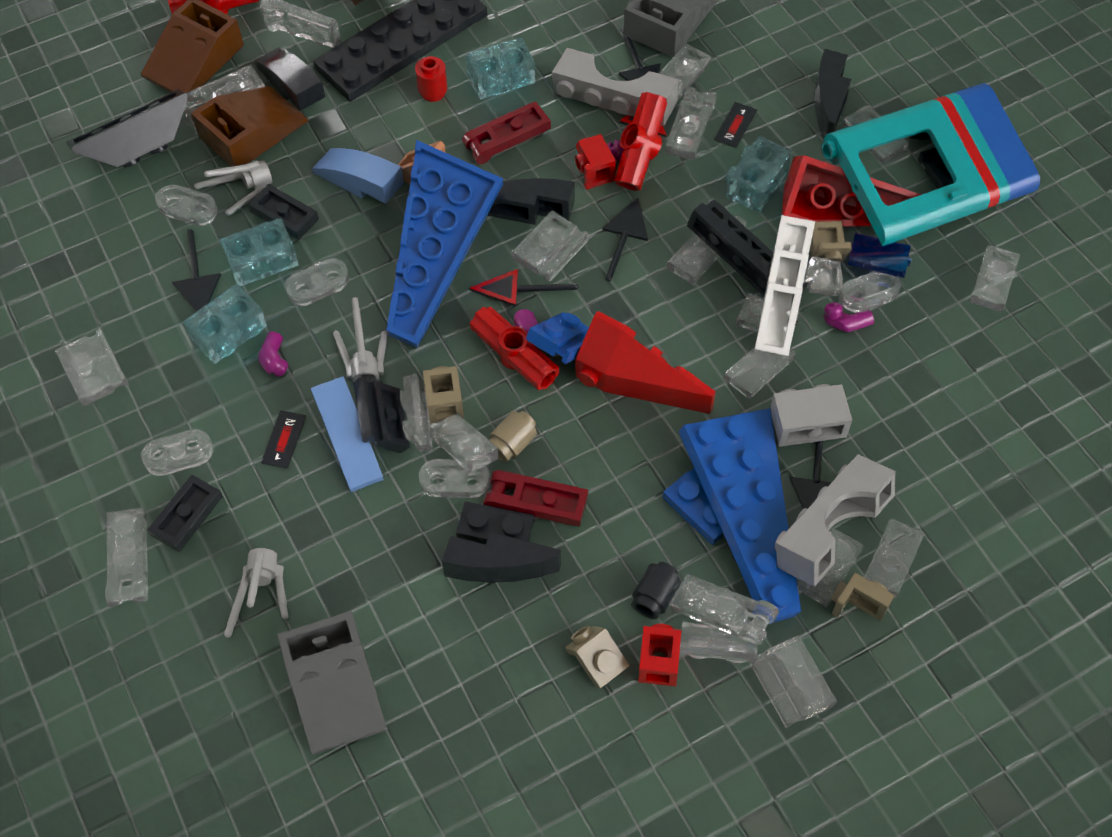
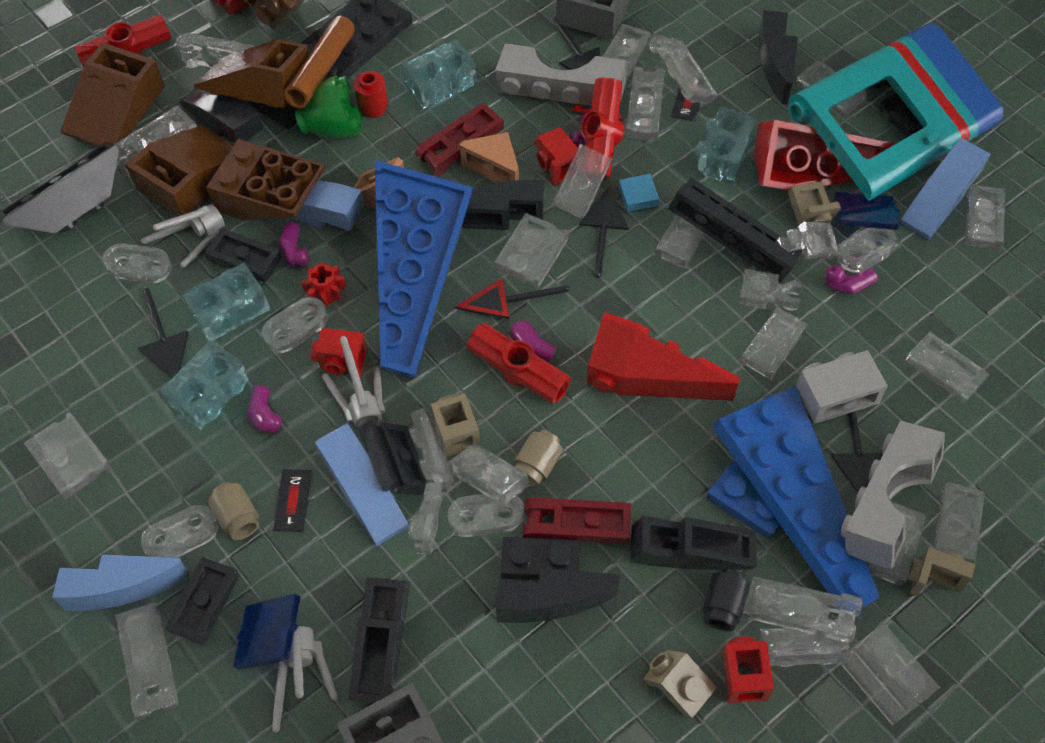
camera: 10 degrees left, 0 degrees up
blue plate [526,312,589,364] -> none
white slope [755,215,815,356] -> none
none -> medium blue slope [52,555,189,611]
none -> reddish brown slope [194,39,308,108]
none -> reddish brown slope [206,139,326,221]
none -> dark tan brick [208,482,260,540]
none -> clear blue piece [233,594,301,670]
none -> magenta arm [279,222,309,268]
none -> dark orange piece [284,16,355,108]
none -> green piece [295,75,364,140]
none -> red gear [301,262,346,307]
none -> red brick [310,328,368,380]
none -> black slope [348,577,410,703]
none -> clear plate [408,482,444,556]
none -> nougat slope [460,132,519,183]
none -> clear plate [552,144,612,219]
none -> dark azure tile [618,174,659,212]
none -> black slope [630,515,757,570]
none -> clear plate [649,34,718,104]
none -> medium blue slope [900,138,990,240]
none -> clear plate [906,331,990,404]

